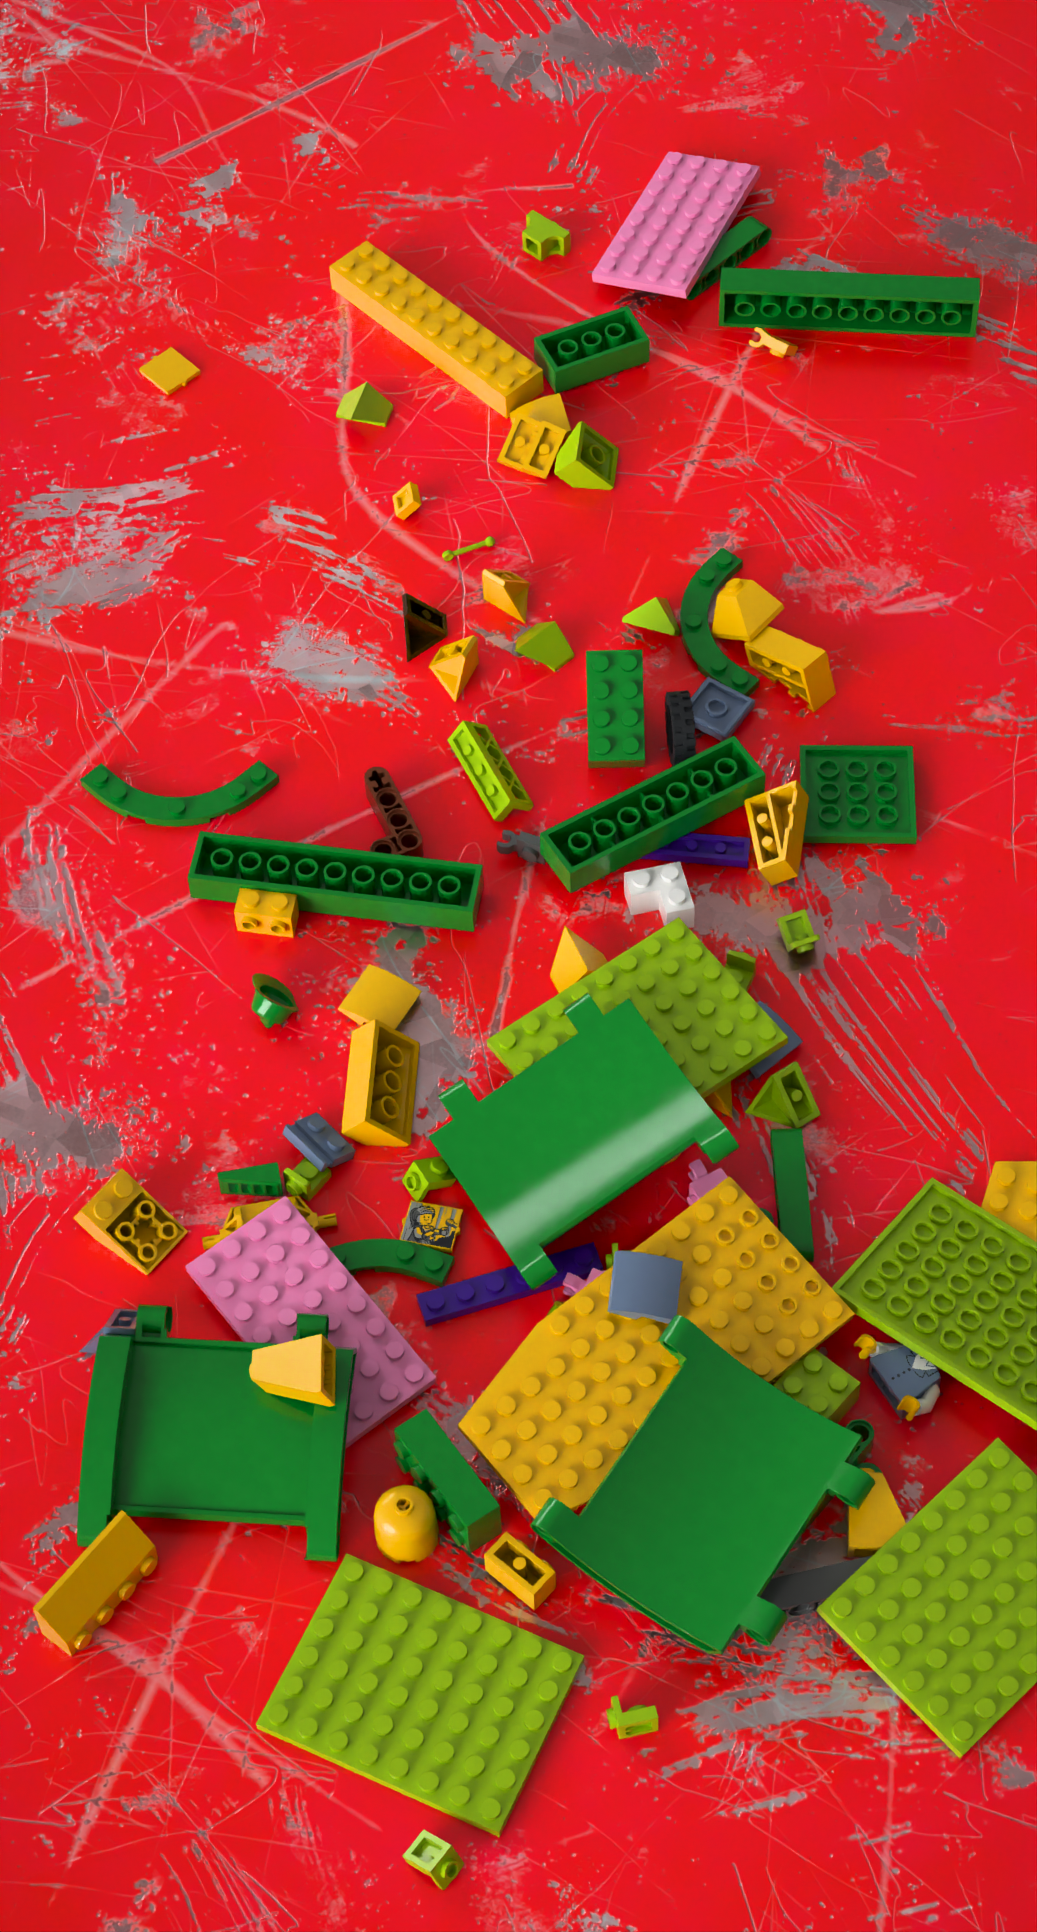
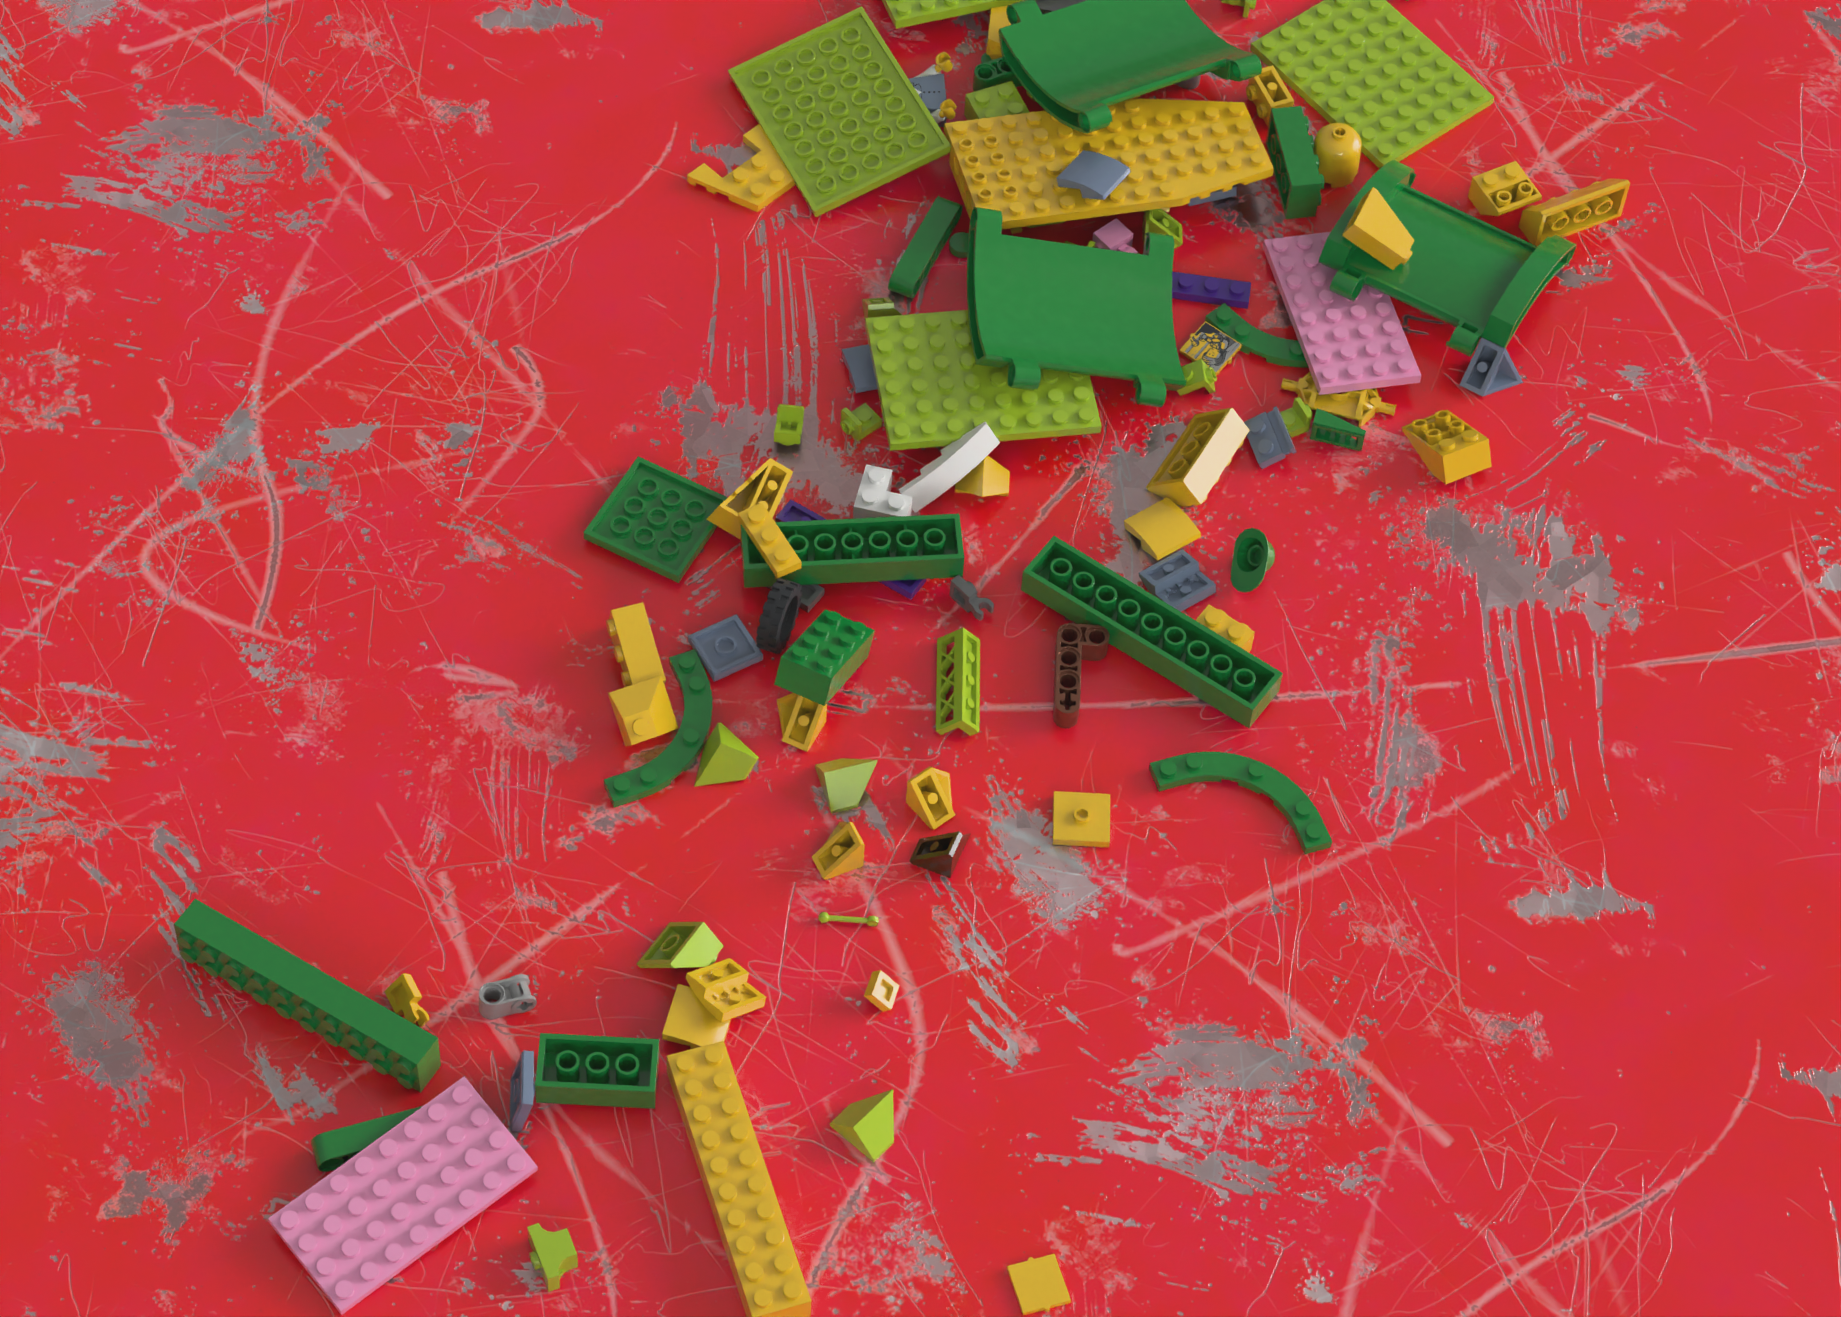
camera: 160 degrees left, 0 degrees up
none -> light grey piece [479,974,537,1020]
none -> sand blue plate [509,1050,535,1132]
none -> yellow plate [738,503,802,579]
none -> white slope [899,422,1000,513]
none -> yellow plate [1052,791,1110,847]
none -> sand blue slope [1139,549,1216,612]
none -> yellow slope [1468,161,1542,216]

